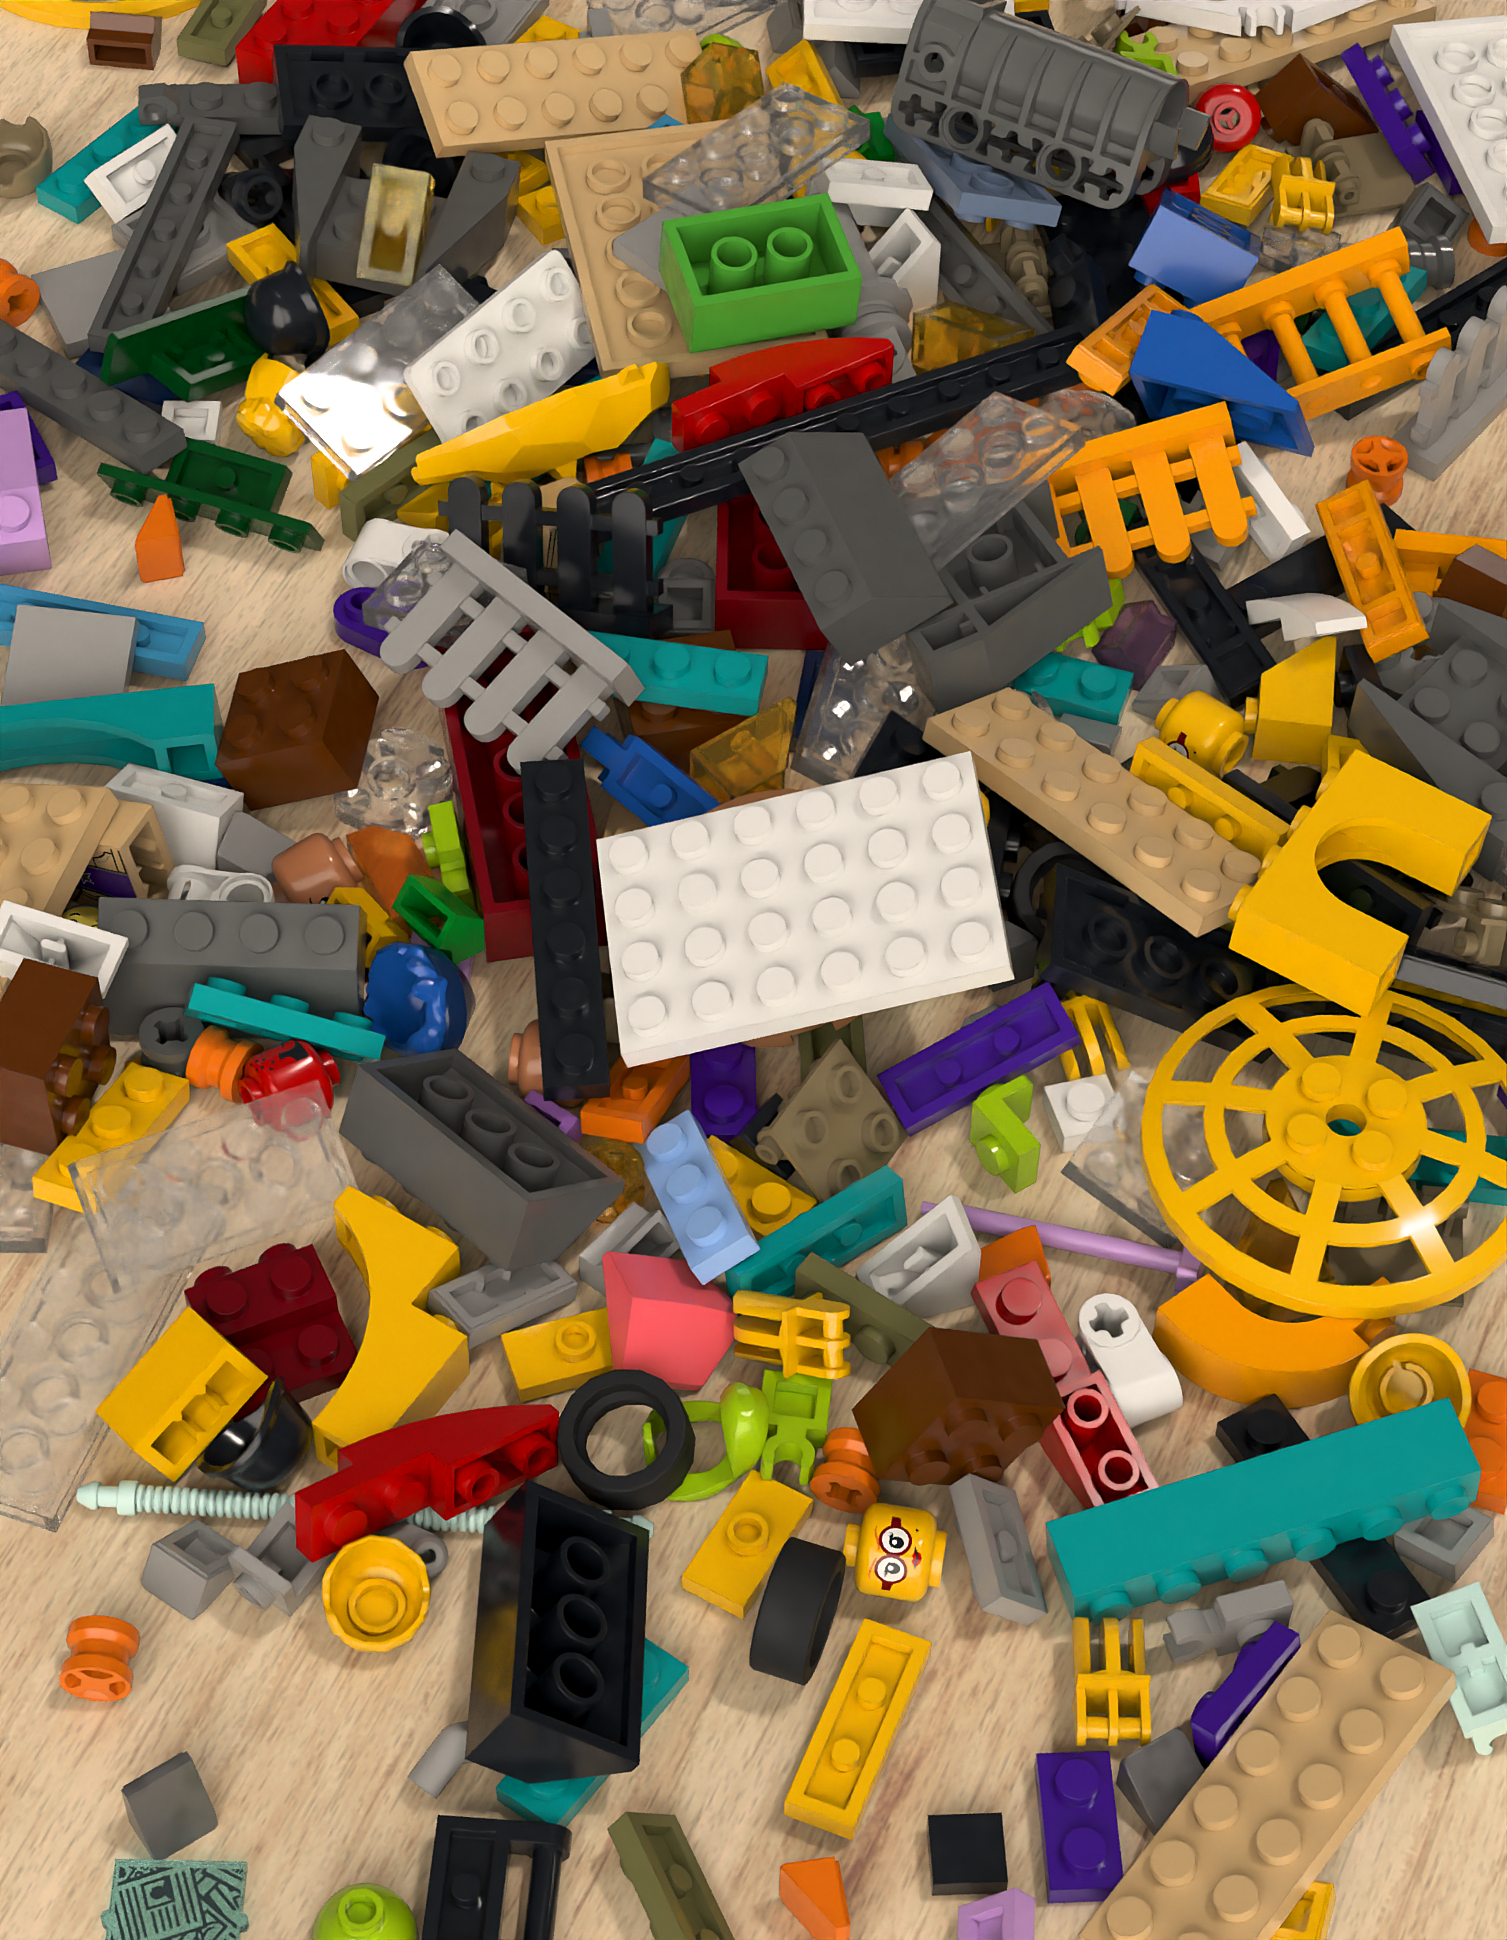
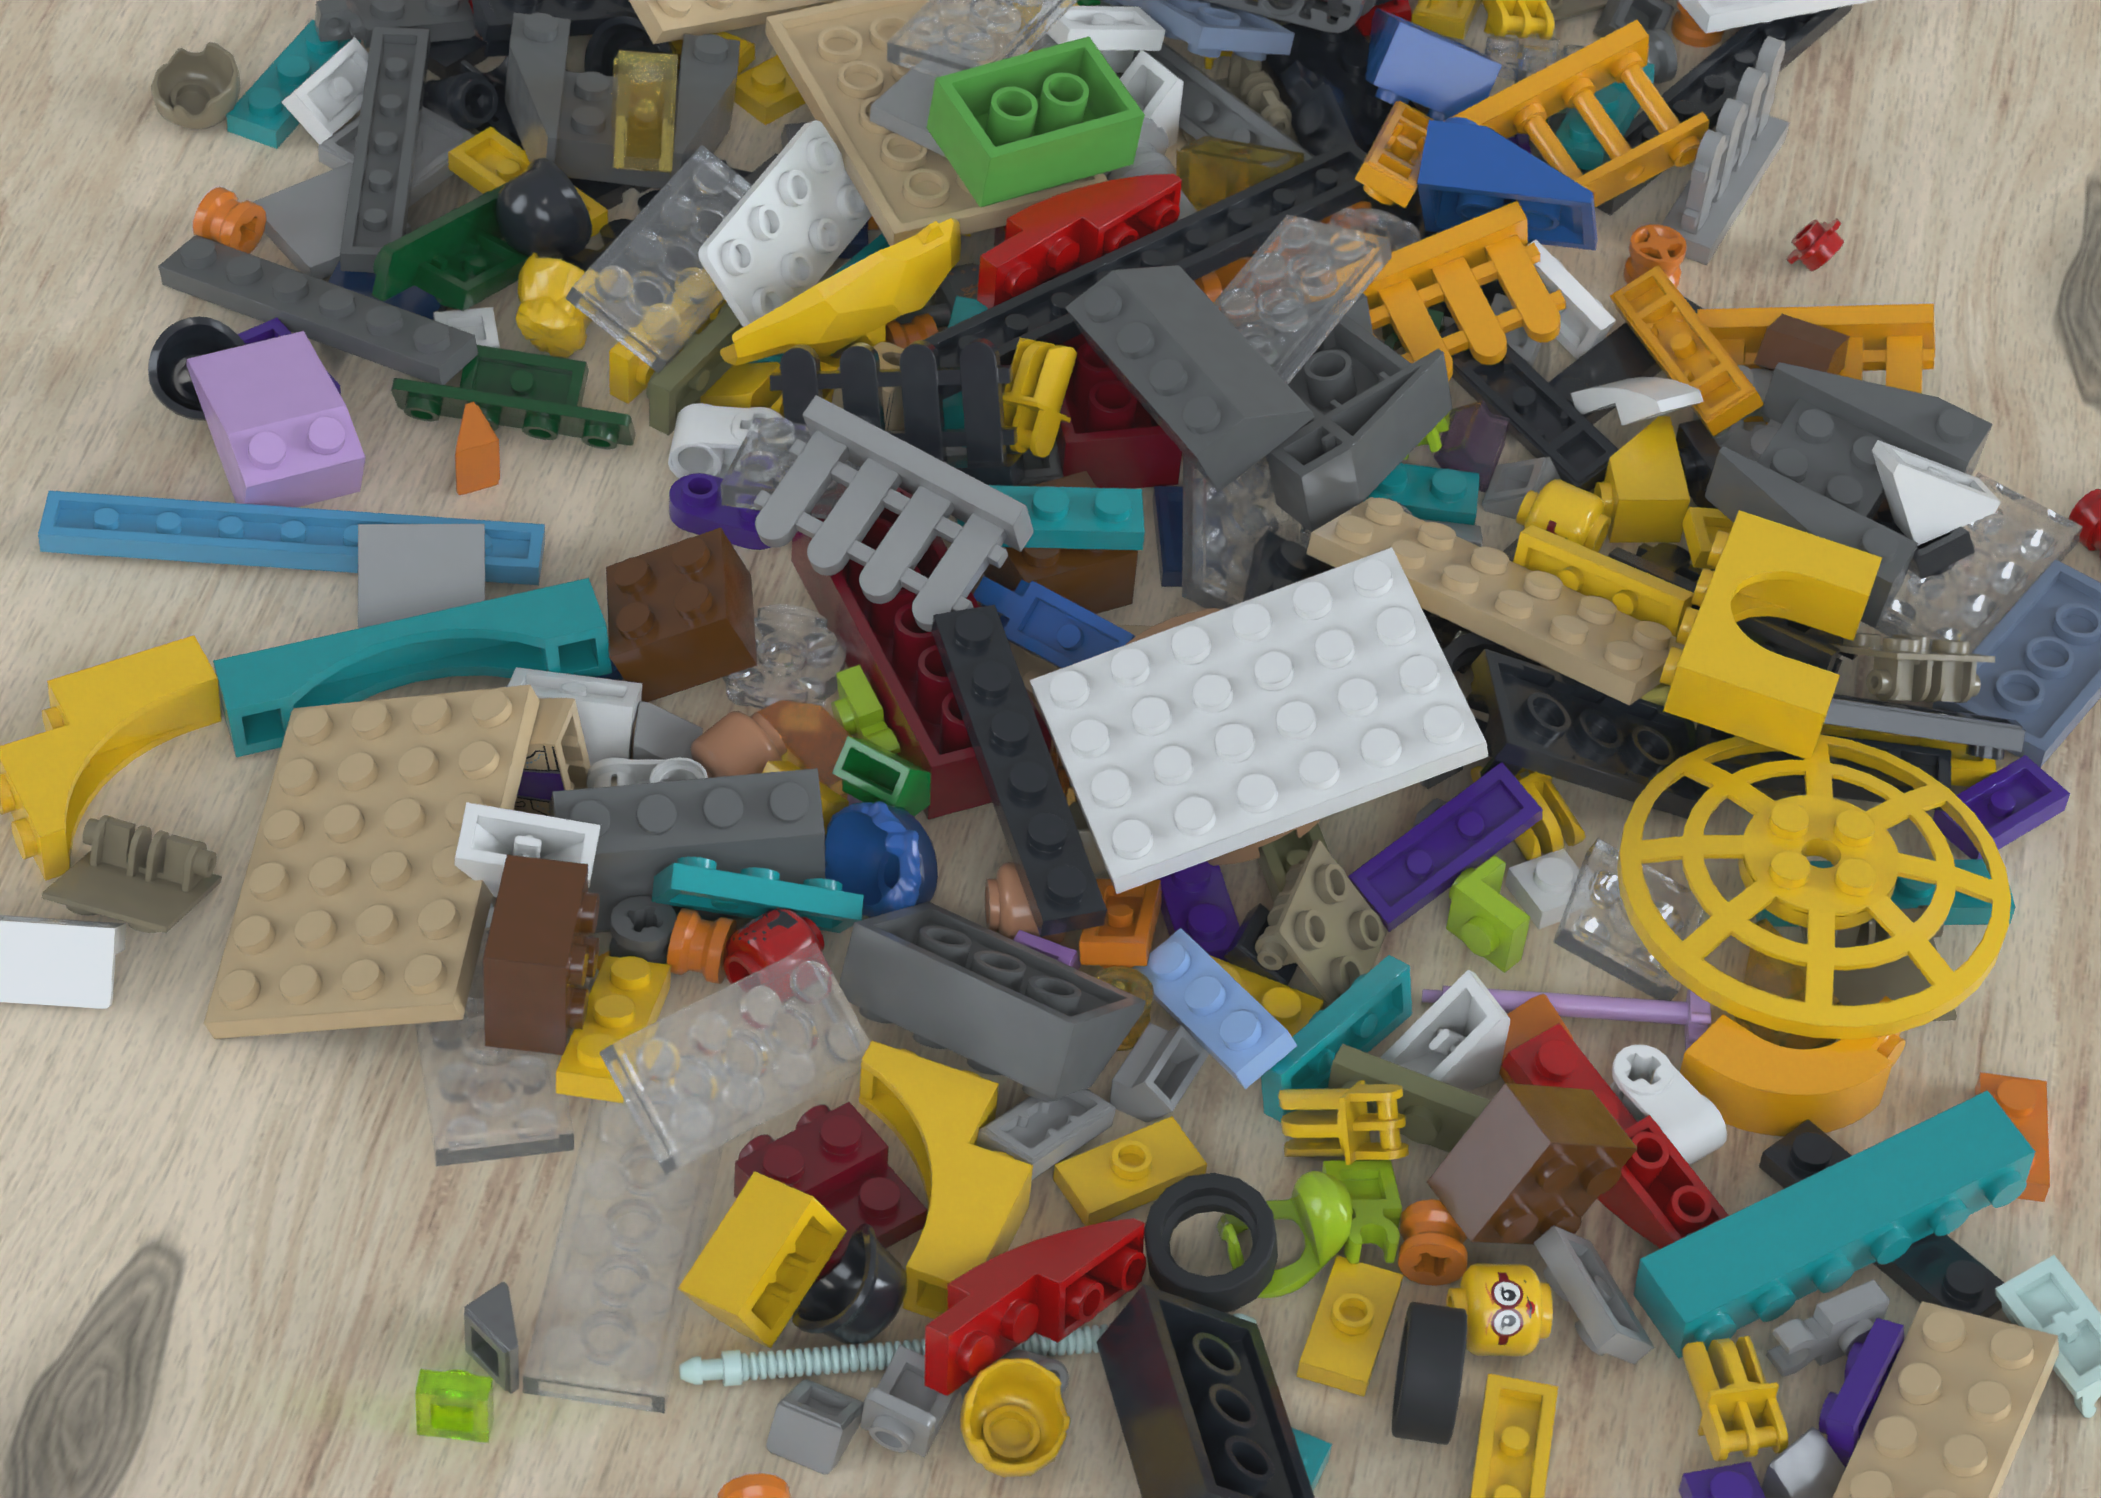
camera: 15 degrees left, 5 degrees down
coral slope [602,1251,737,1391] -> none
clear yellow slope [690,696,797,803] -> none
yellow helmet [1348,1333,1472,1428] -> none
light grey plate [1394,1506,1494,1583] -> none
none -> yellow arm [1002,338,1077,458]

